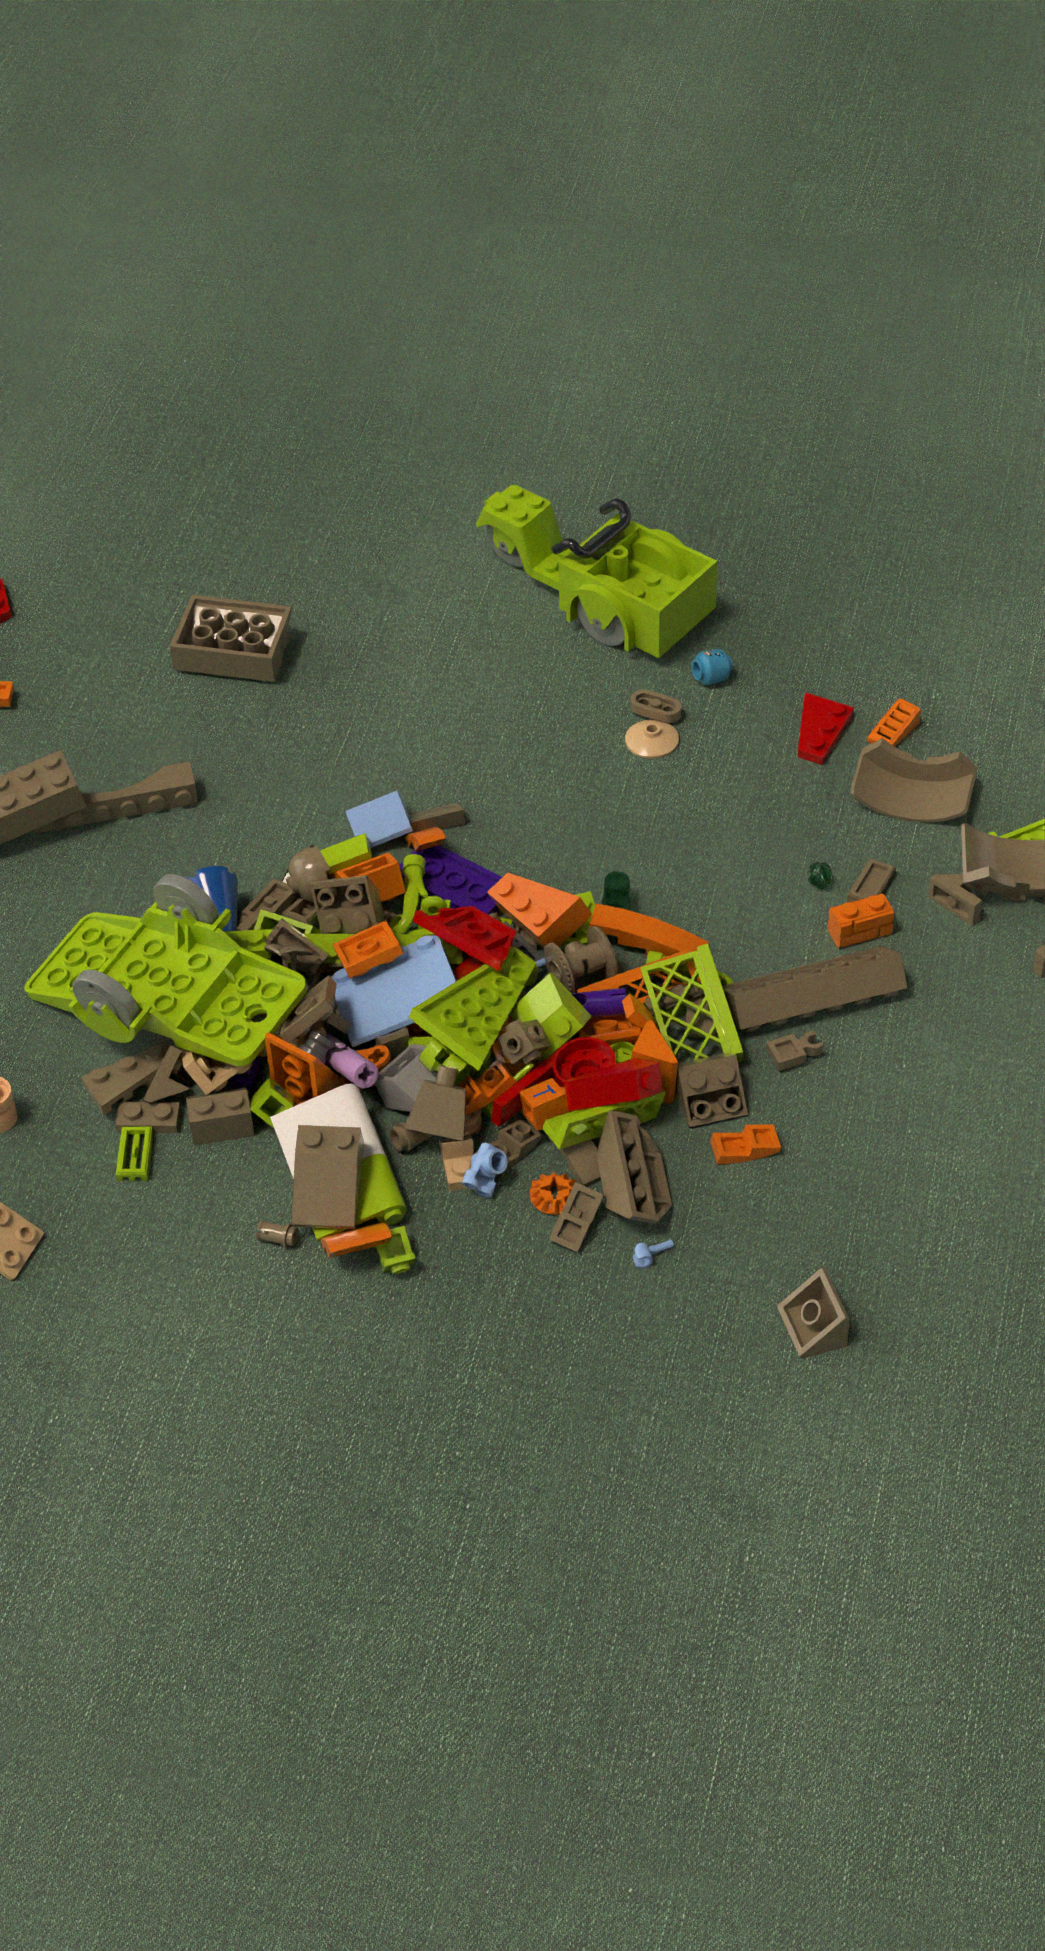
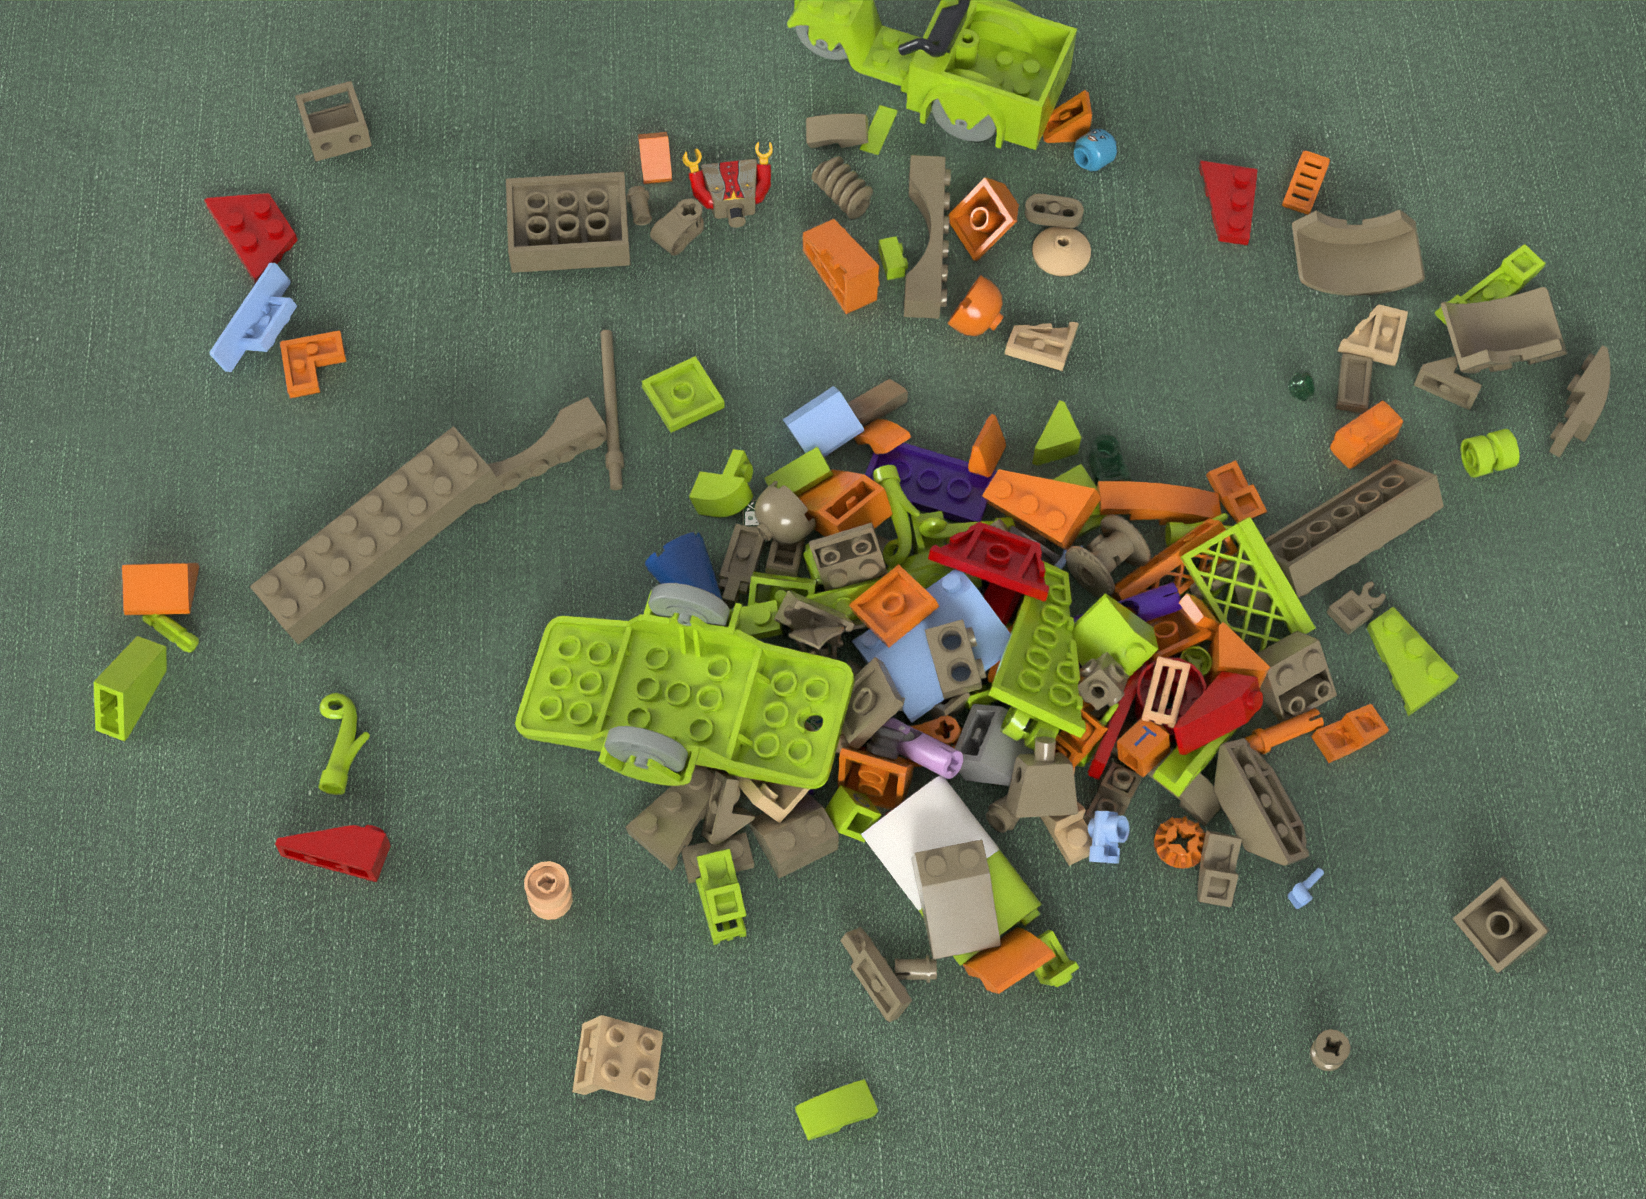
camera: 20 degrees left, 15 degrees up
none -> dark tan piece [295,81,372,161]
none -> dark tan bar [600,330,624,490]
none -> dark tan pin [626,186,652,225]
none -> slope [638,132,672,184]
none -> lime plate [642,356,725,433]
none -> dark tan piece [650,198,704,256]
none -> torso [683,142,773,228]
none -> lime brick [689,449,754,517]
none -> lime slope [696,849,746,924]
none -> lime slope [795,1079,879,1141]
none -> orange wedge [803,219,880,314]
none -> dark tan slope [806,114,869,149]
none -> dark tan piece [811,156,873,219]
none -> dark tan hinge [840,927,912,1022]
none -> lime sticker [859,105,898,155]
none -> lime piece [878,236,908,280]
none -> dark tan arch [904,155,951,319]
none -> dark tan brick [925,619,986,699]
none -> orange slope [947,177,1019,261]
none -> orange cylinder [948,275,1004,336]
none -> orange slope [968,414,1006,477]
none -> tan wing [1005,322,1079,371]
none -> lime slope [1032,400,1081,466]
none -> orange slope [1043,90,1092,143]
none -> light nougat tile [1142,656,1191,728]
none -> orange slope [1206,460,1267,523]
none -> orange pin [1245,708,1324,754]
none -> dark tan wheel [1310,1029,1350,1071]
none -> tan wing [1338,304,1408,366]
none -> lime wing [1367,607,1459,716]
none -> lime wheel [1460,428,1520,478]

